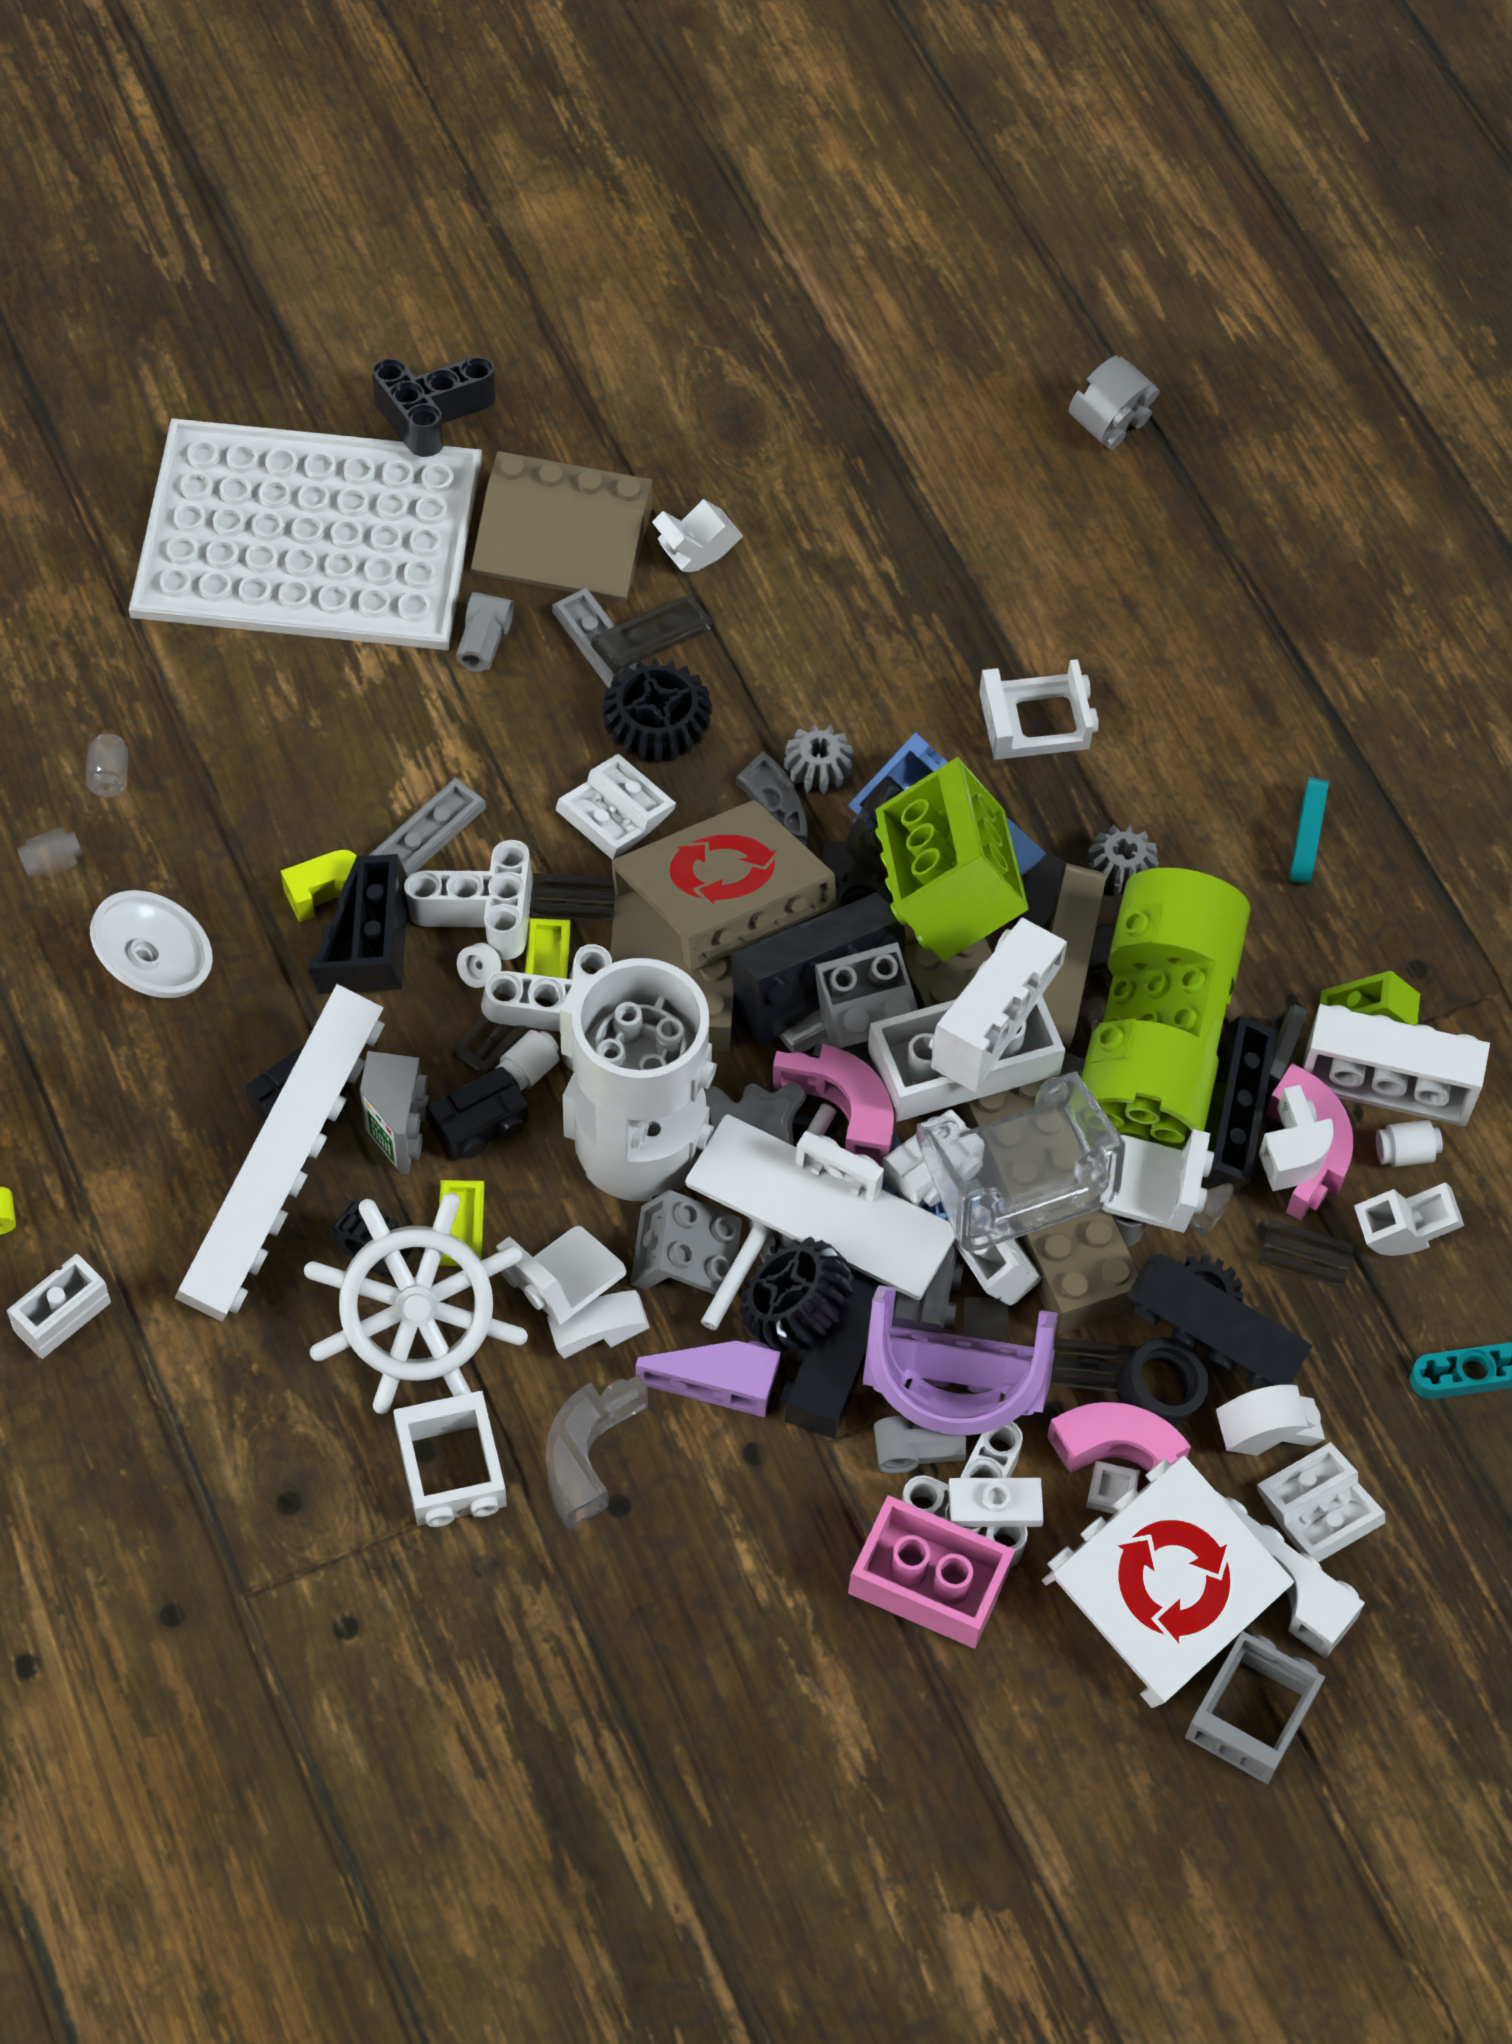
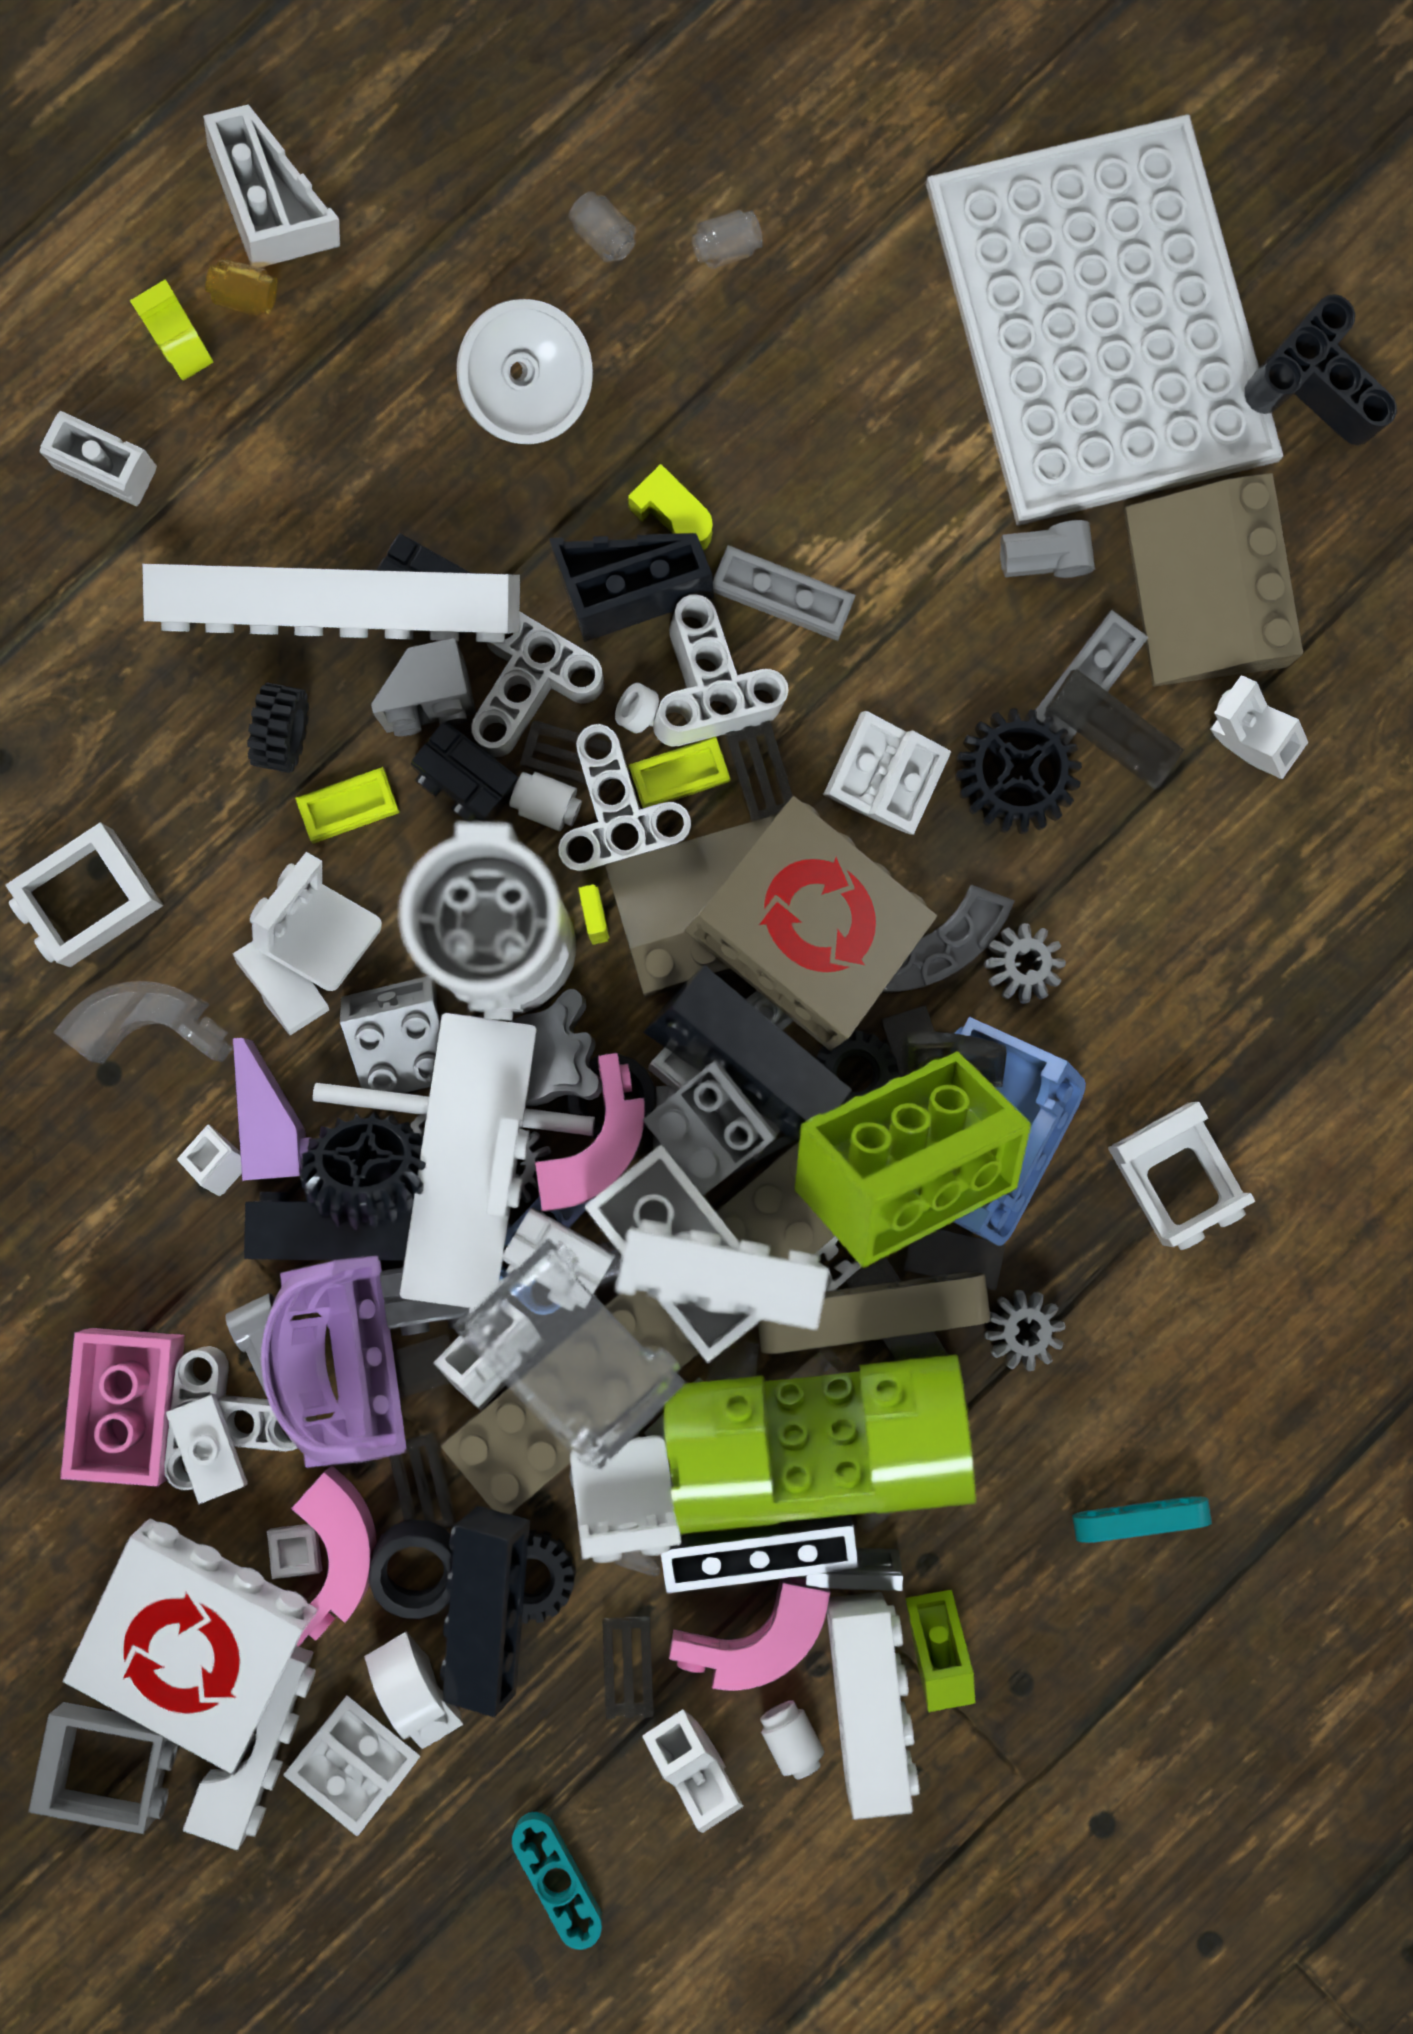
camera: 65 degrees right, 25 degrees up
white piece [304,1193,528,1414] -> none
white brick [1259,1085,1333,1191] -> none
none -> white slope [177,1124,242,1196]
none -> white beam [472,611,604,757]

